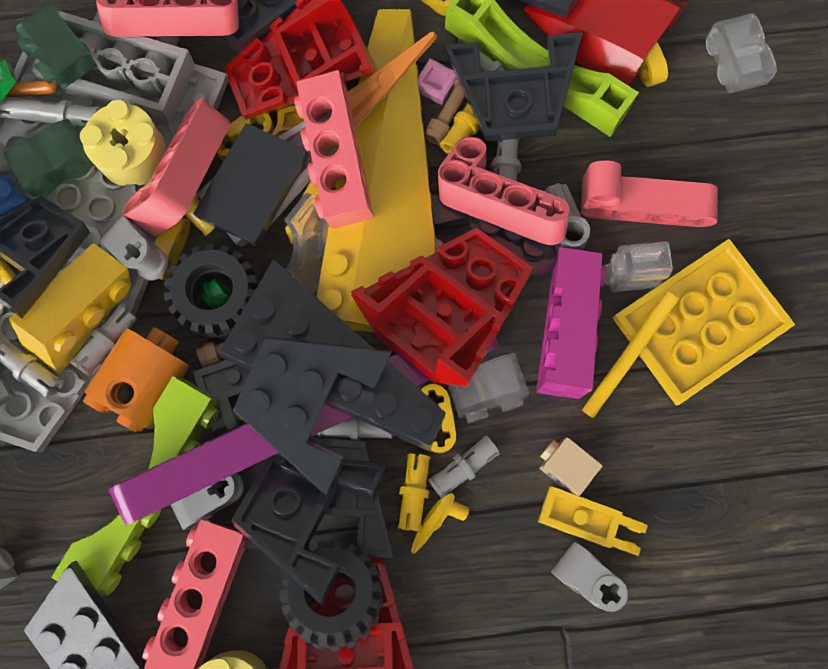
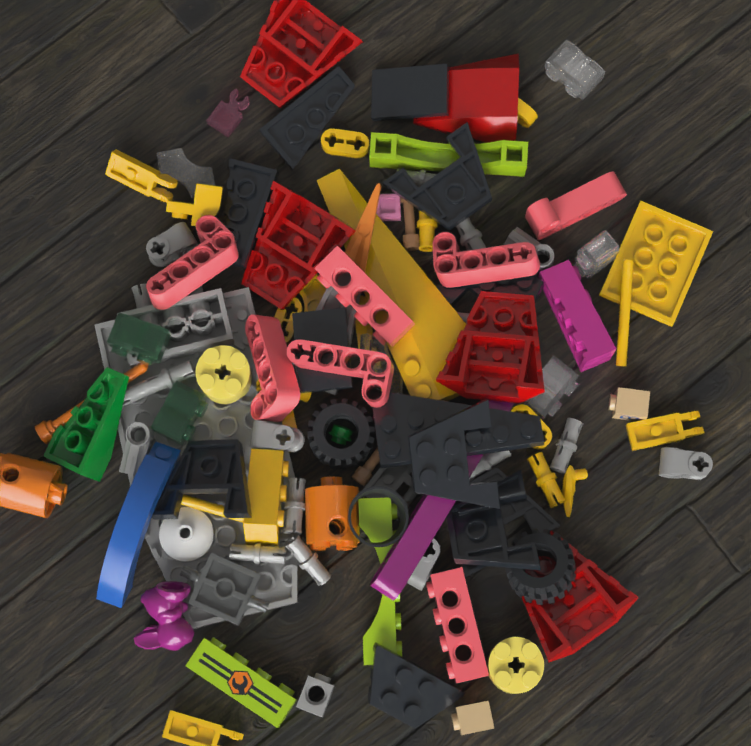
camera: 30 degrees left, 0 degrees up
none -> light grey pin [285,534,332,586]
none -> coral beam [287,339,394,407]
none -> black tyre [348,486,409,547]

